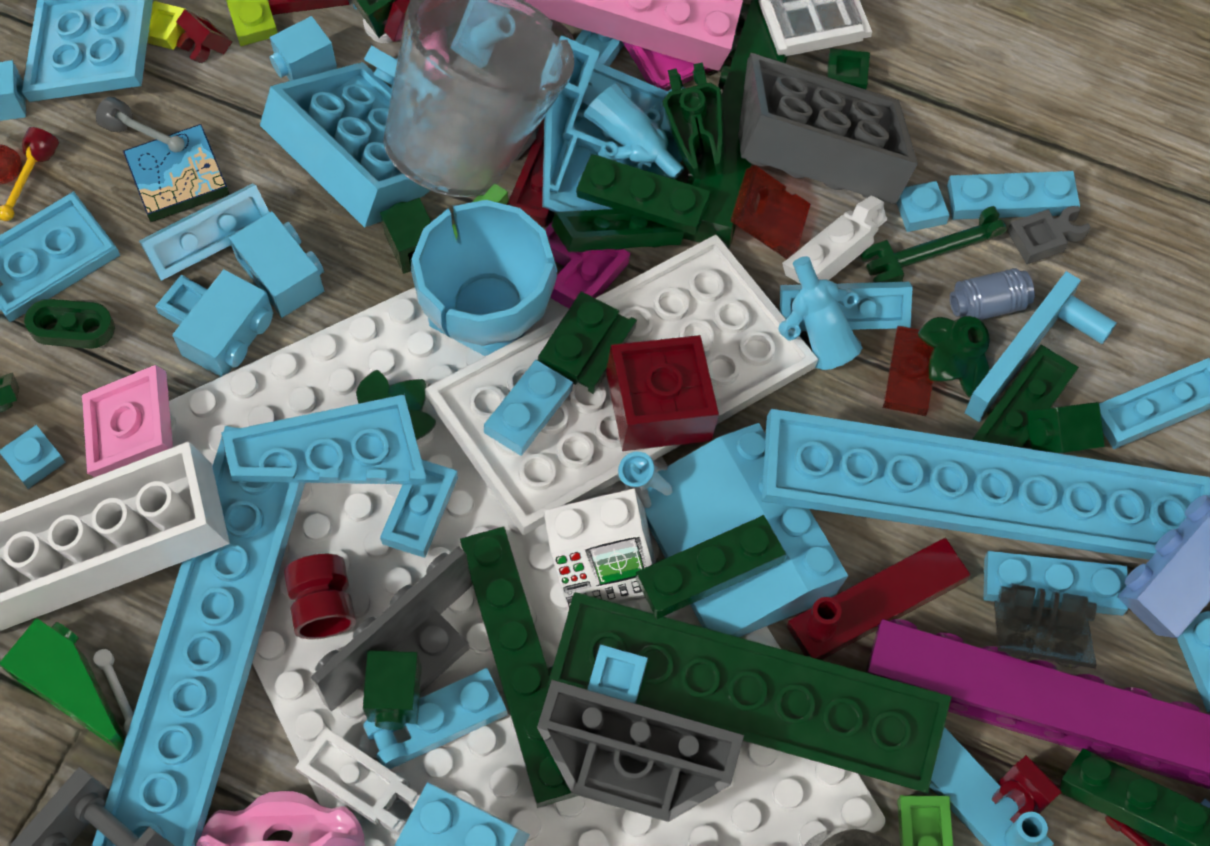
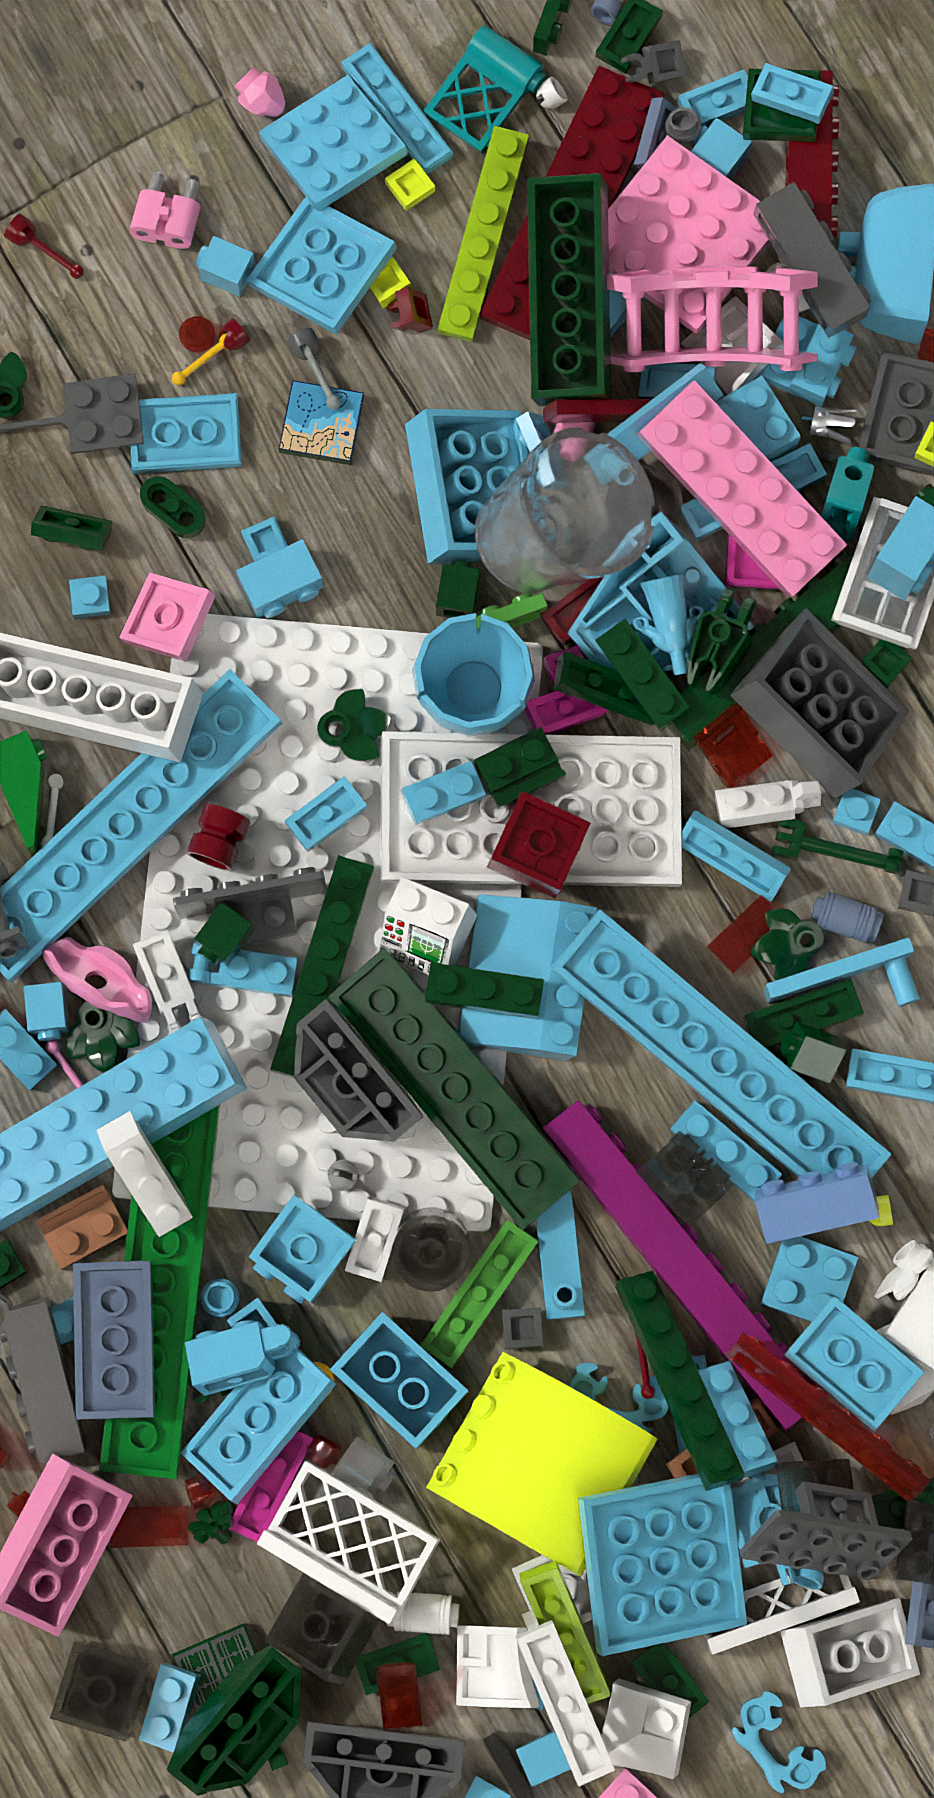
camera: 35 degrees right, 15 degrees up
medium azure plate [139,183,270,281] -> none
medium azure wing [221,395,426,485] -> none
medium azure brick [228,211,325,318] -> none
medium azure brick [269,16,337,81] -> none
medium azure plate [587,644,648,704] -> none
medium azure piece [618,451,672,508] -> none
medium azure piece [778,256,863,370] -> none
dark red piece [787,537,971,660] -> none
dark red tile [992,755,1062,823] -> none

